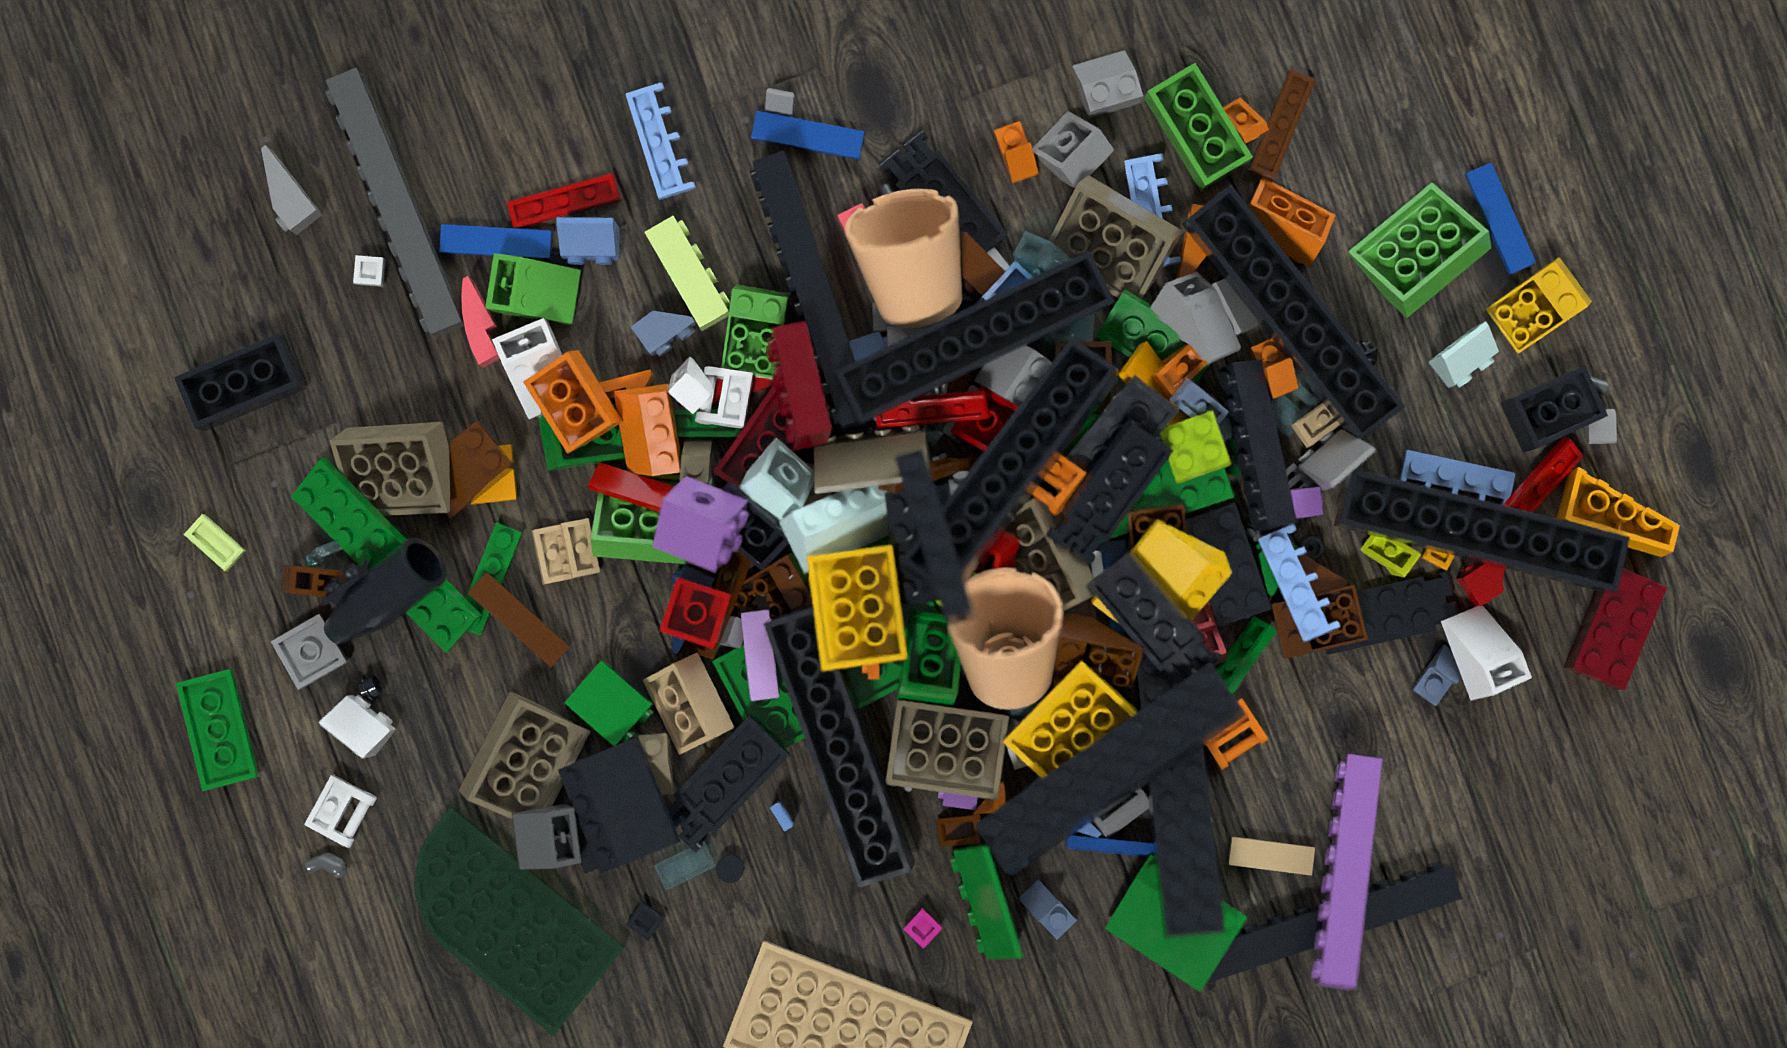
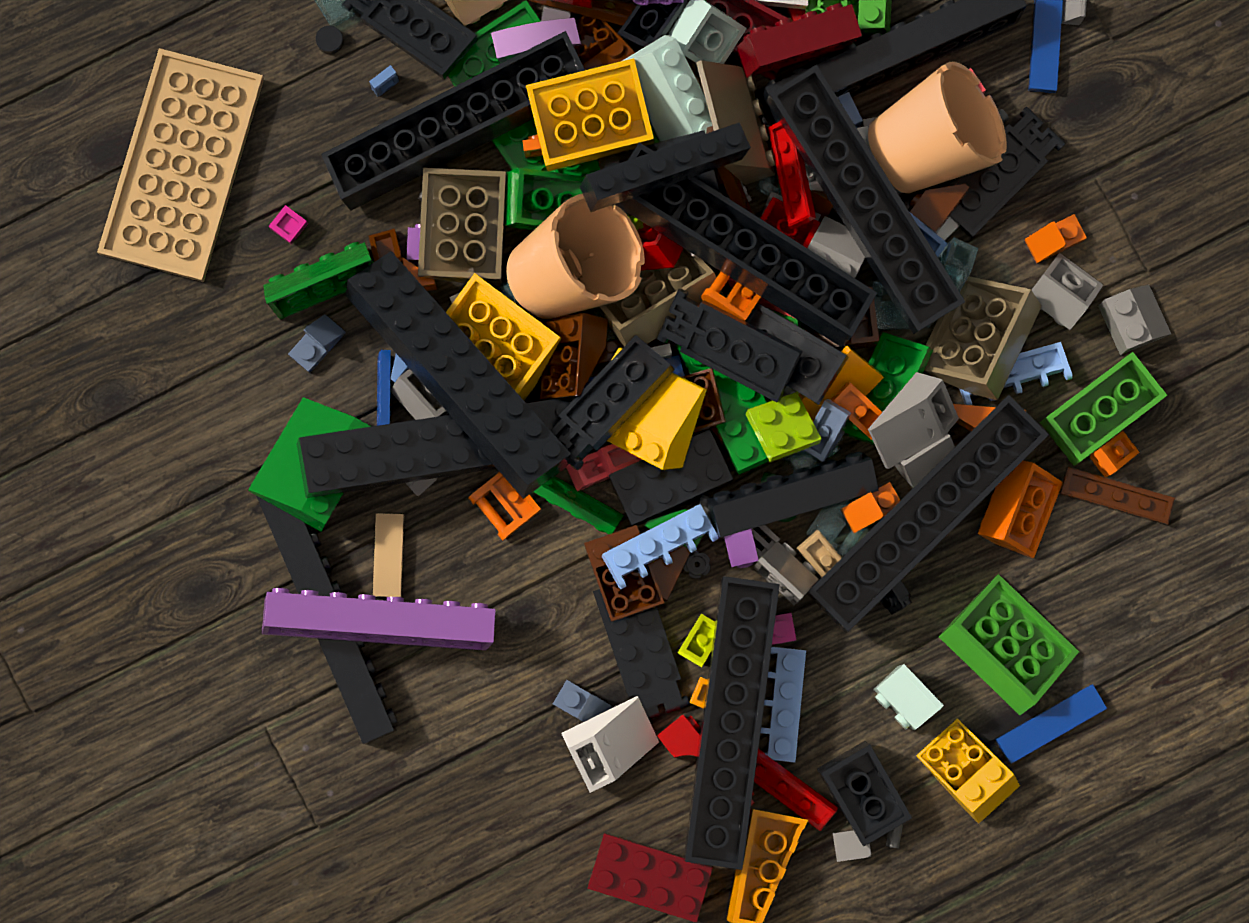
camera: 85 degrees right, 5 degrees down
none -> dark pink plate [772,613,796,645]

